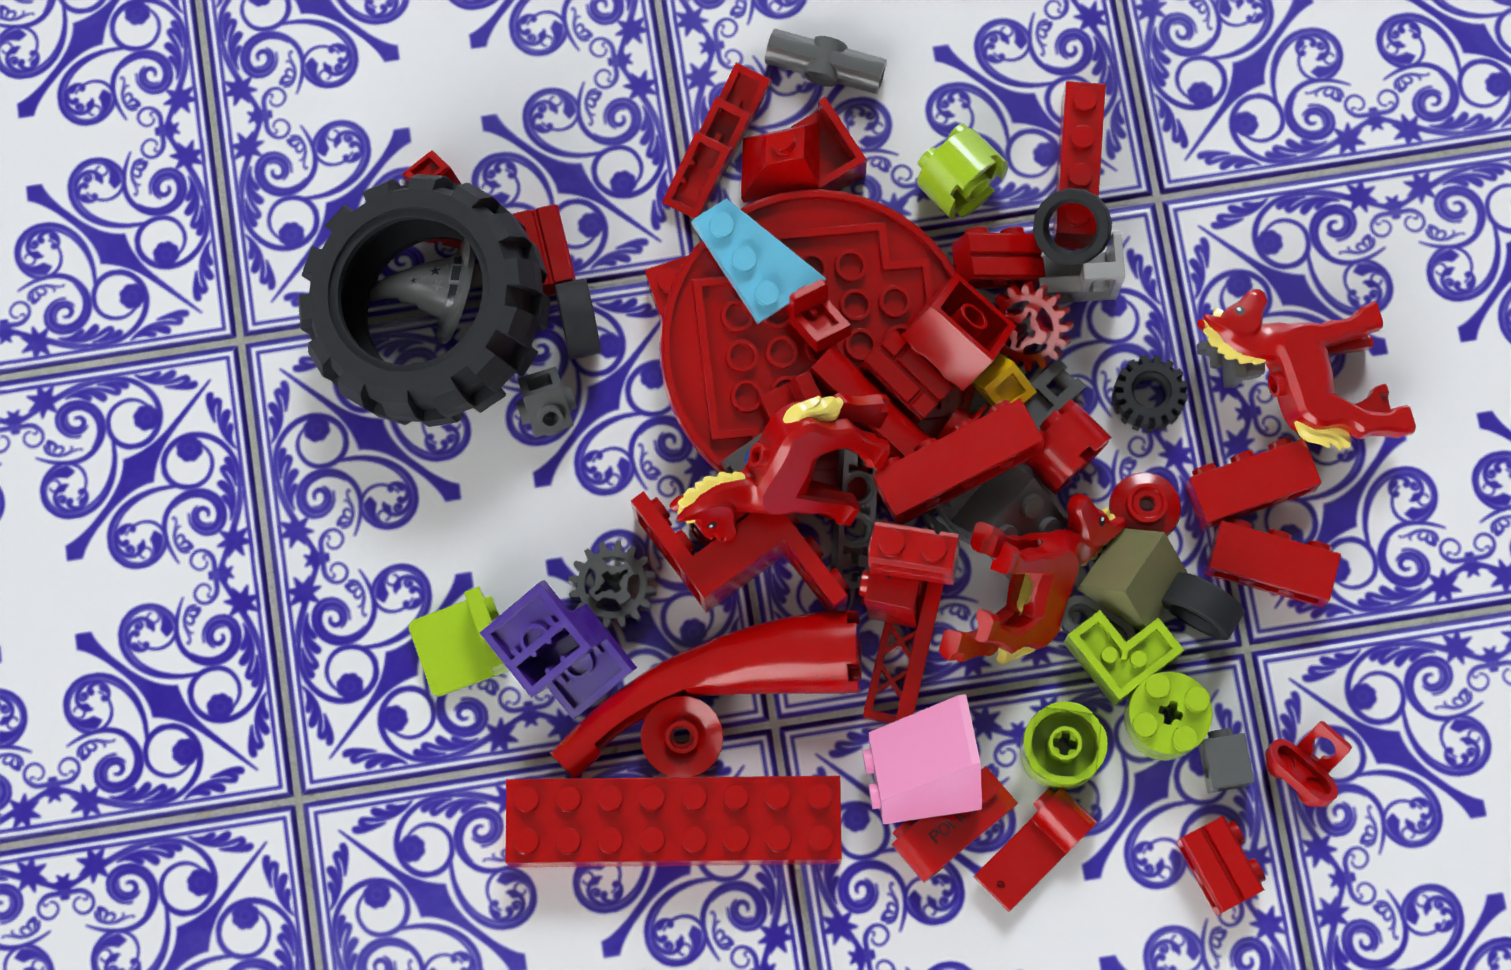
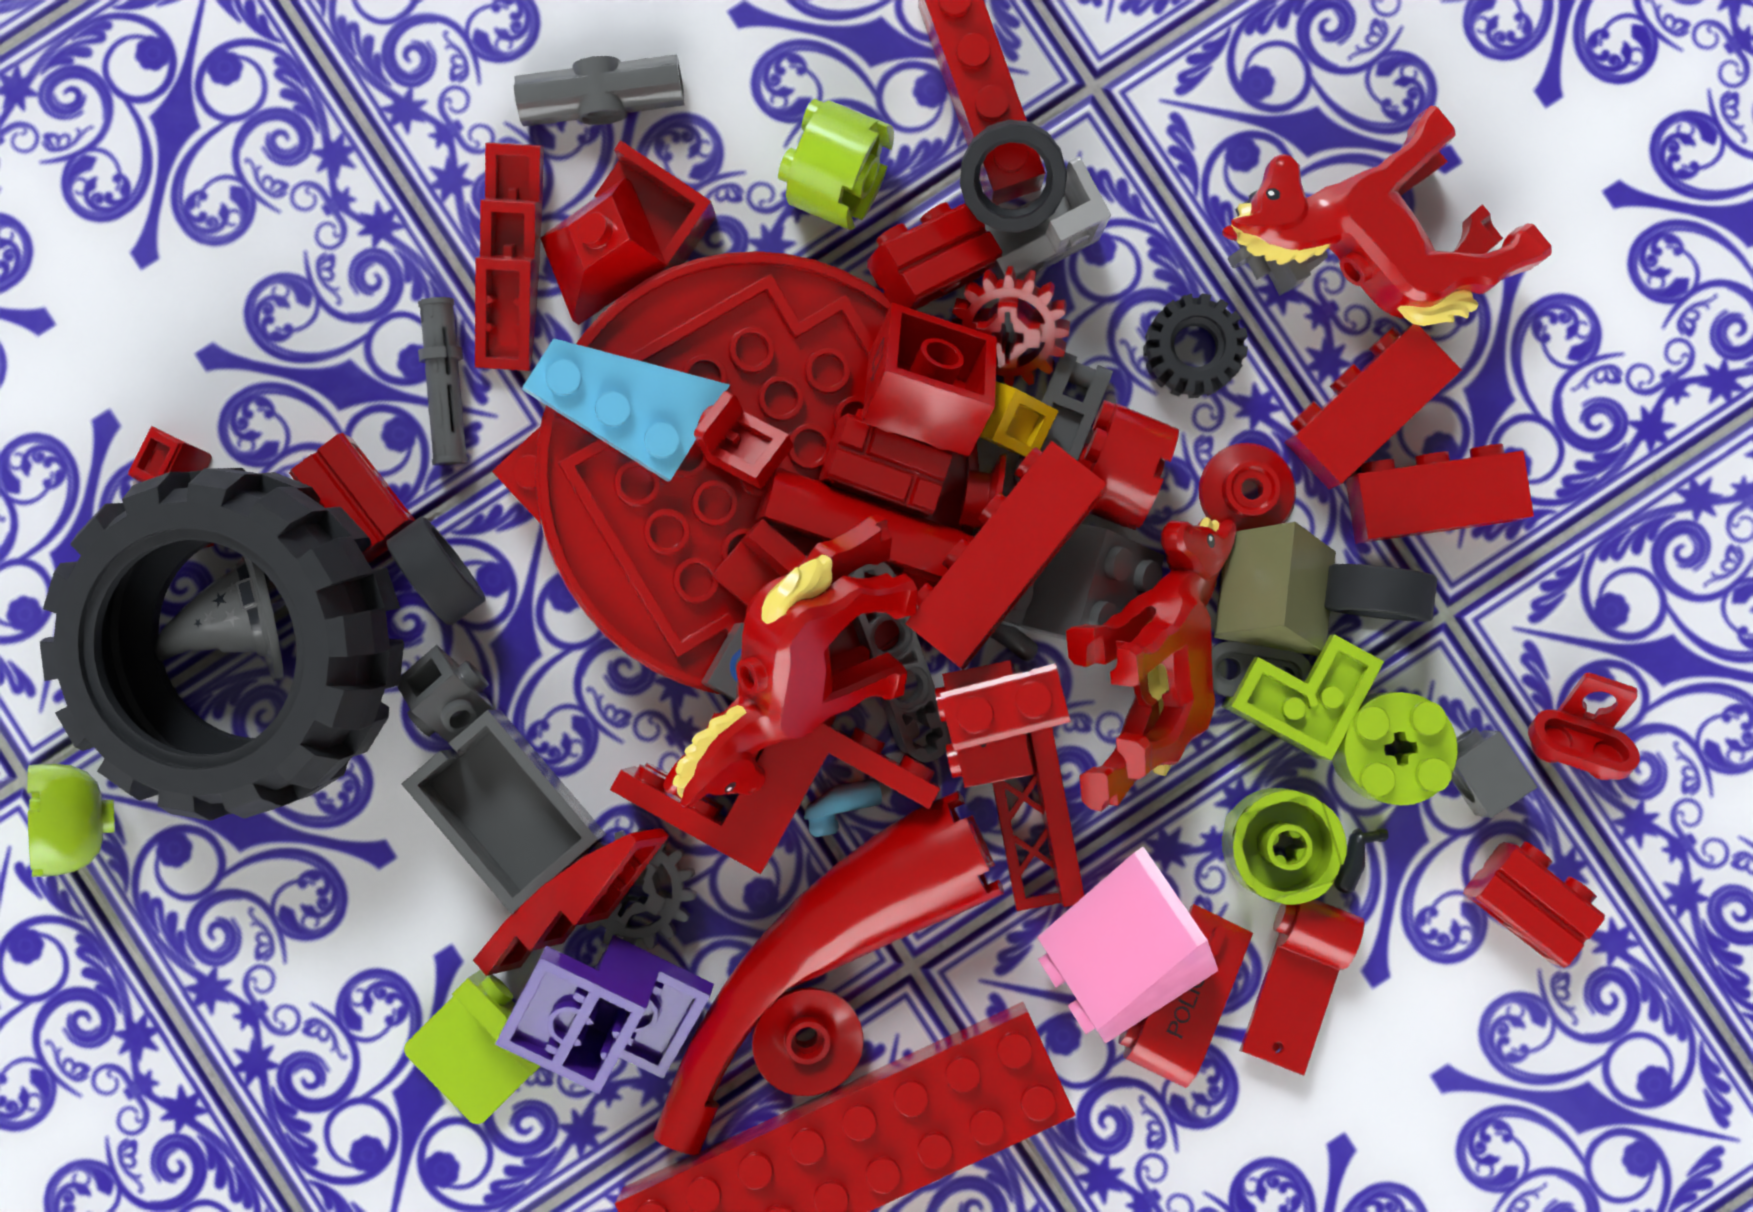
camera: 25 degrees left, 10 degrees up
none -> lime cylinder [27,764,115,877]
none -> dark grey piece [401,710,607,914]
none -> dark grey pin [418,297,468,466]
none -> red slope [473,828,669,976]
none -> medium azure arm [804,778,882,837]
none -> black piece [1334,828,1389,894]

